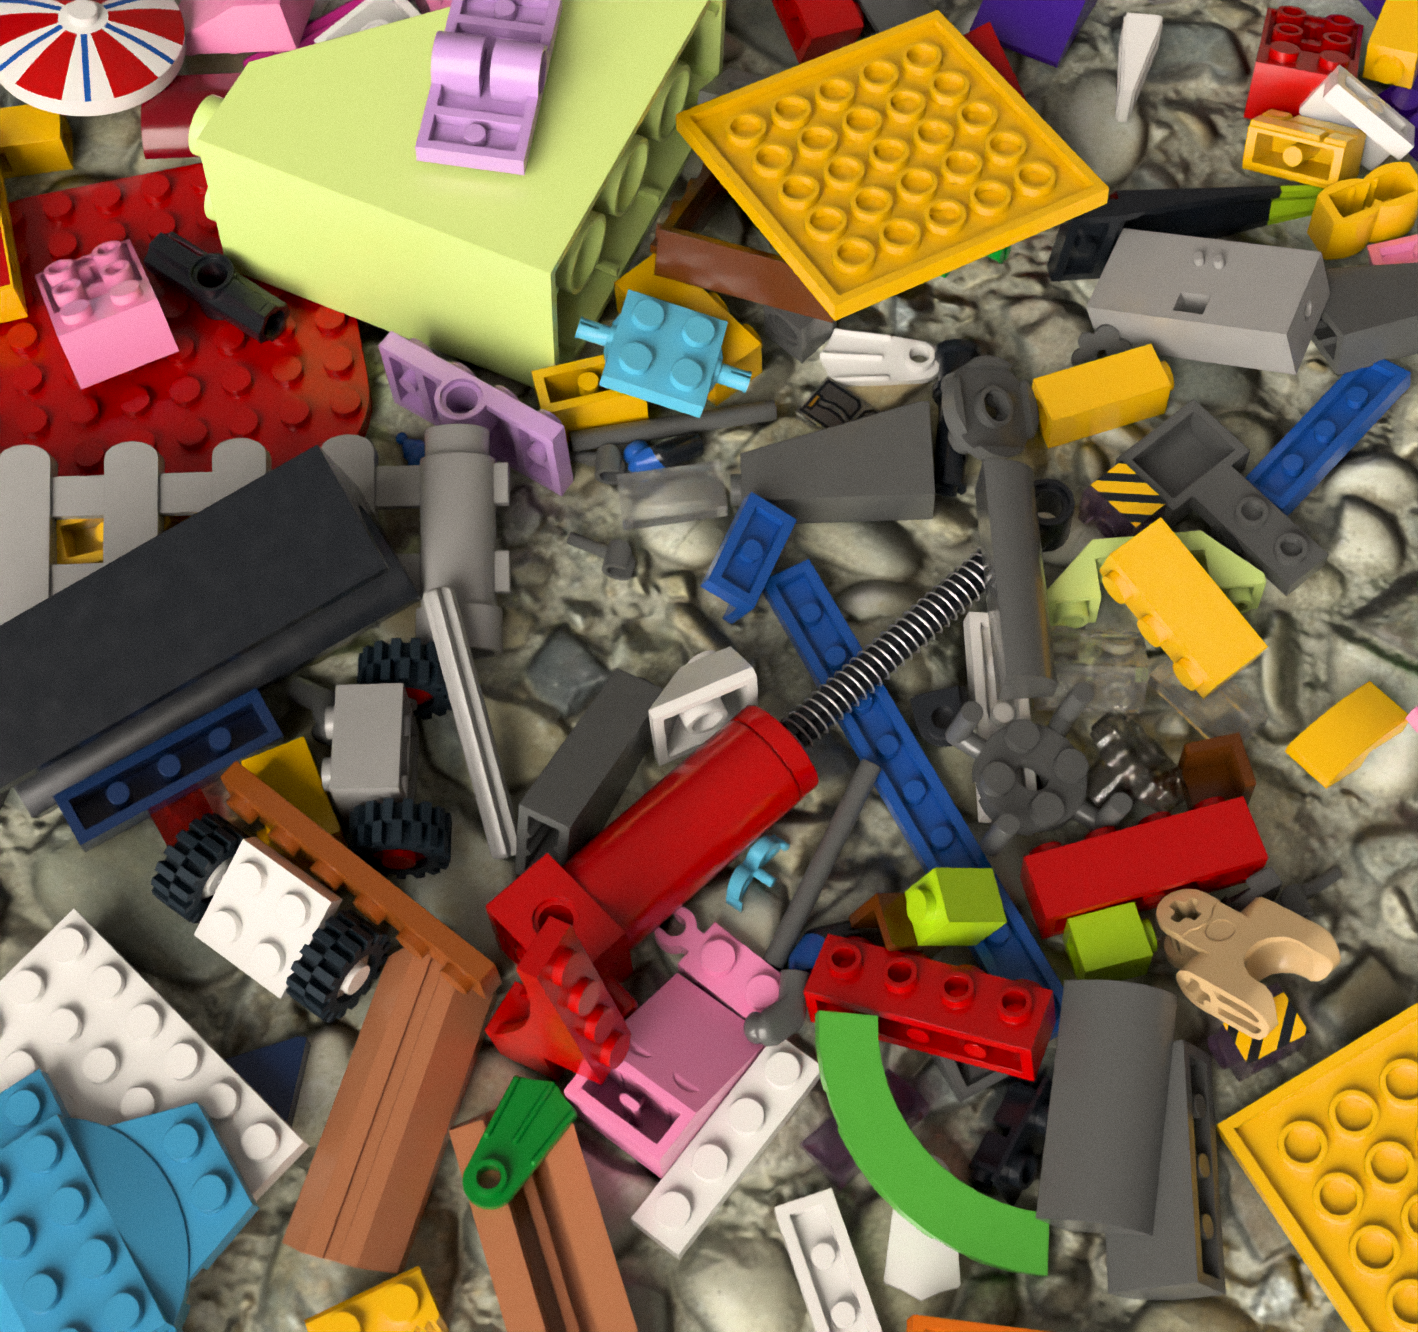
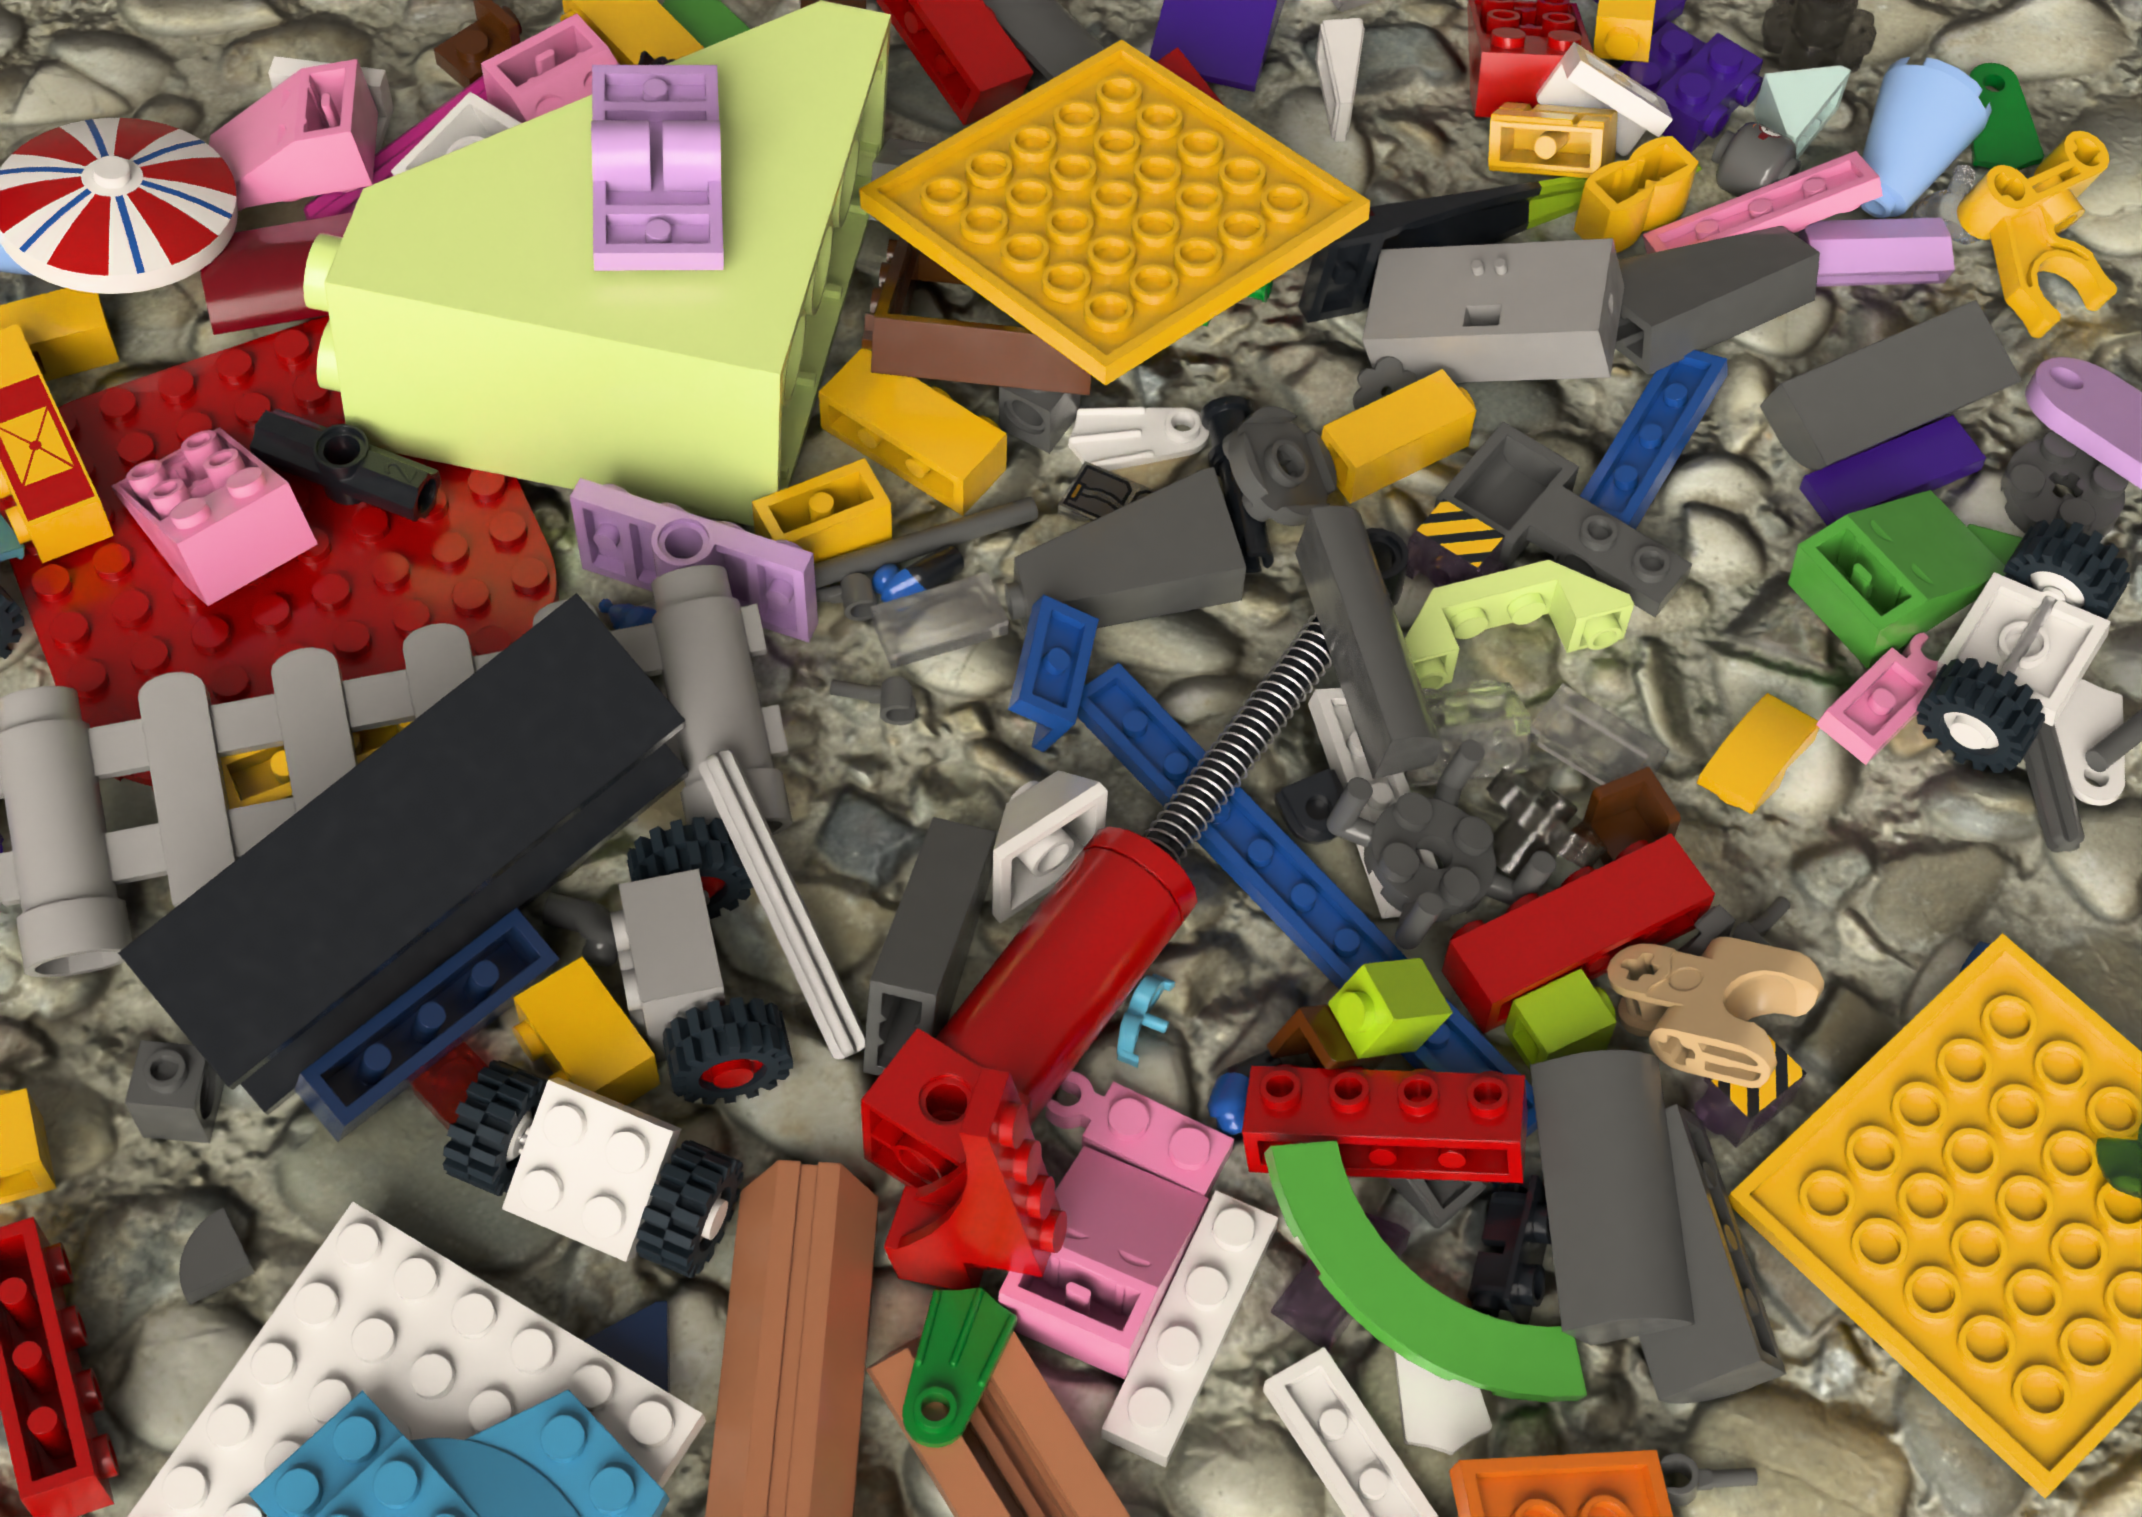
camera: 20 degrees left, 5 degrees down
dark orange plate [220,761,502,1001] -> none
medium azure plate [574,289,752,418] -> none
dark grey arm [744,969,810,1047] -> none
dark grey bar [763,759,881,971] -> none
yellow brick [1099,517,1268,699] -> none

